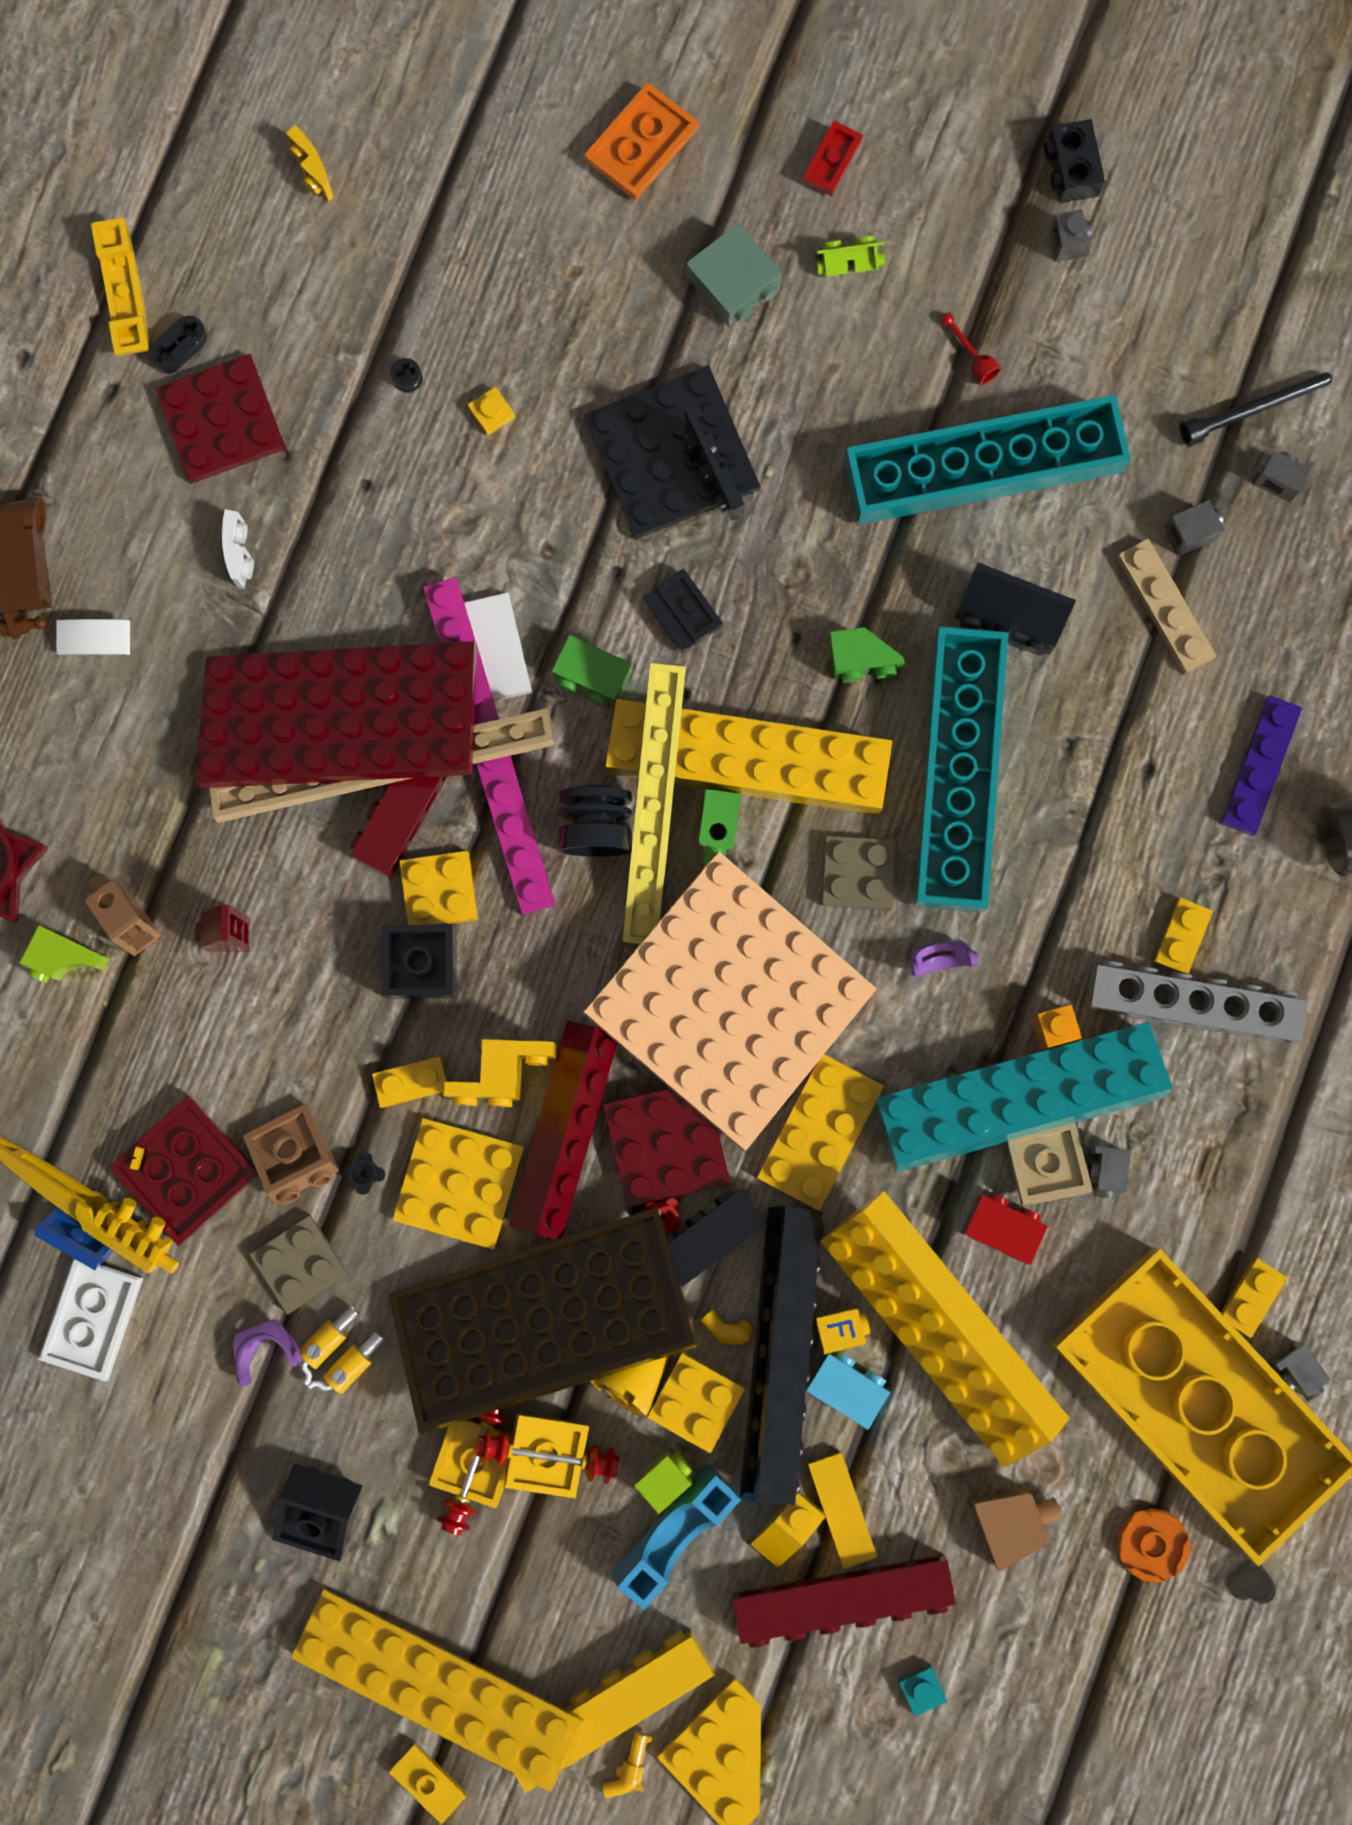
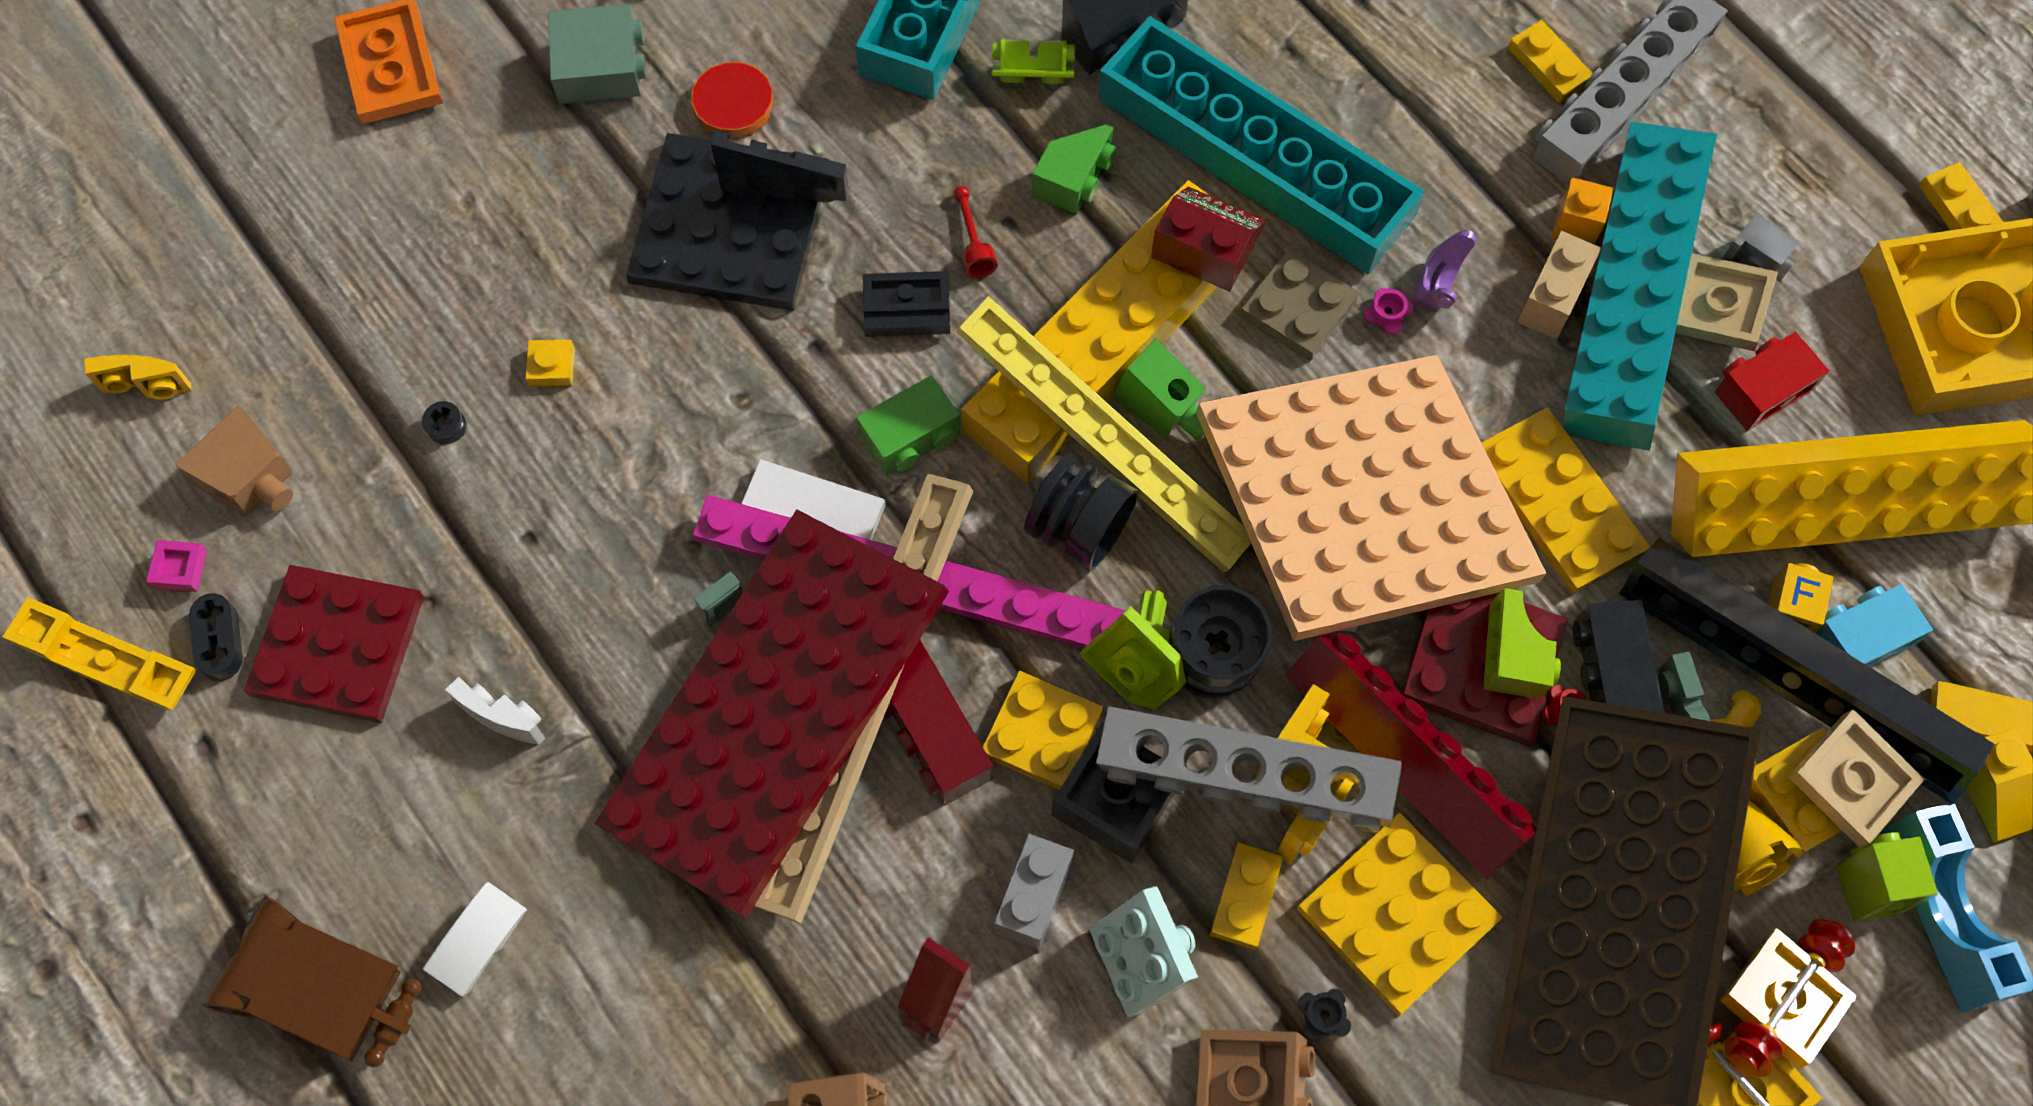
camera: 60 degrees left, 15 degrees down
none -> dark pink plate [146,540,207,592]
none -> medium nougat torso [175,405,293,514]
none -> red tile [691,62,774,138]
none -> sand green tile [694,571,743,625]
none -> red hinge [953,186,998,278]
none -> lime hinge [992,39,1075,84]
none -> light grey brick [994,834,1074,952]
none -> lime piece [1079,590,1186,709]
none -> light aqua plate [1089,886,1198,1018]
none -> light grey brick [1096,706,1401,833]
none -> dark red slope [1151,186,1267,292]
none -> black wheel [1168,585,1272,698]
none -> dark pink plate [1363,288,1414,335]
none -> lime arch [1483,588,1561,699]
none -> tan brick [1517,231,1601,340]
none -> sand green plate [1658,652,1711,721]
none -> tan plate [1788,710,1924,847]

